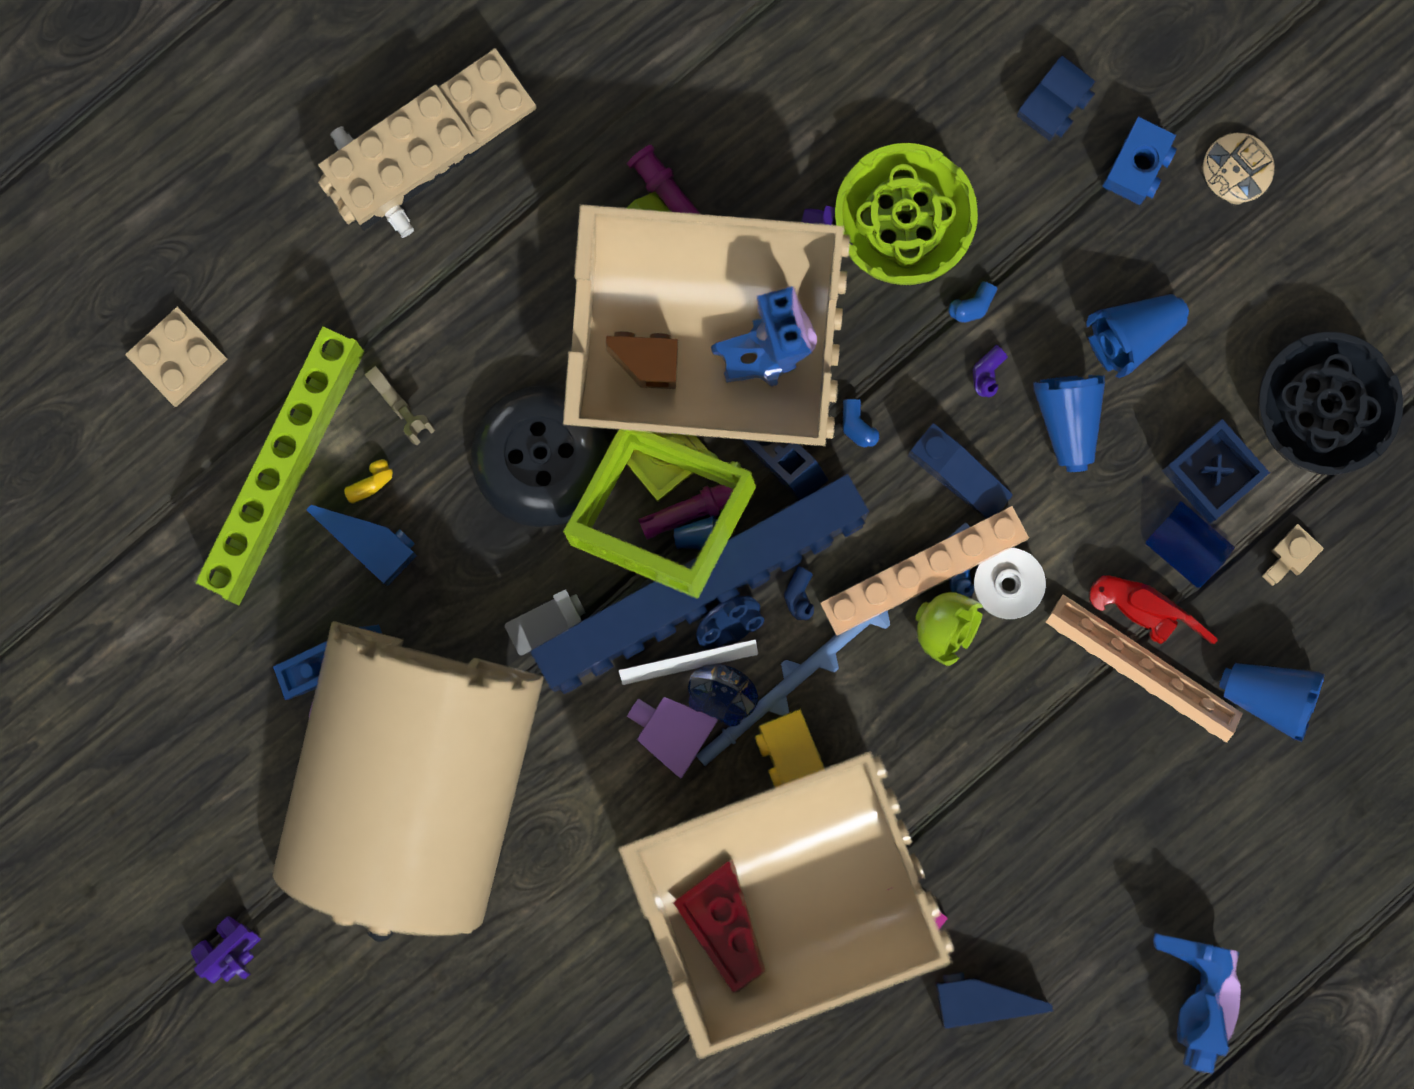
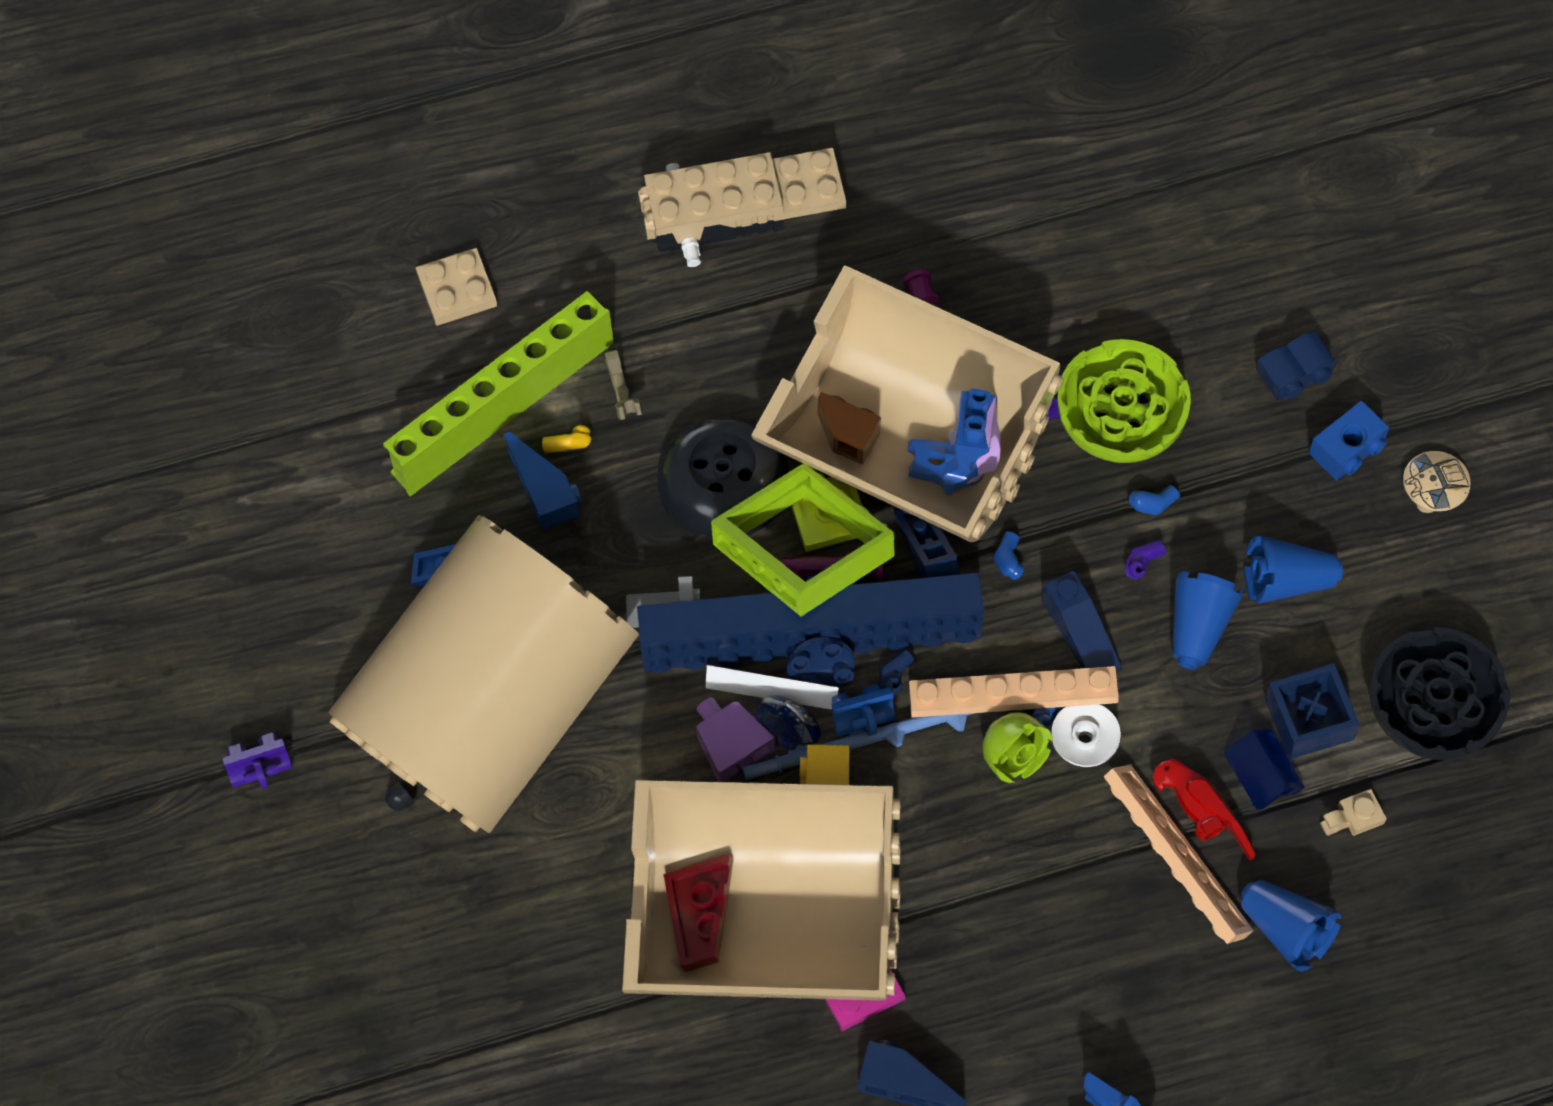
camera: 25 degrees right, 20 degrees down
none -> blue hips [831,684,896,736]

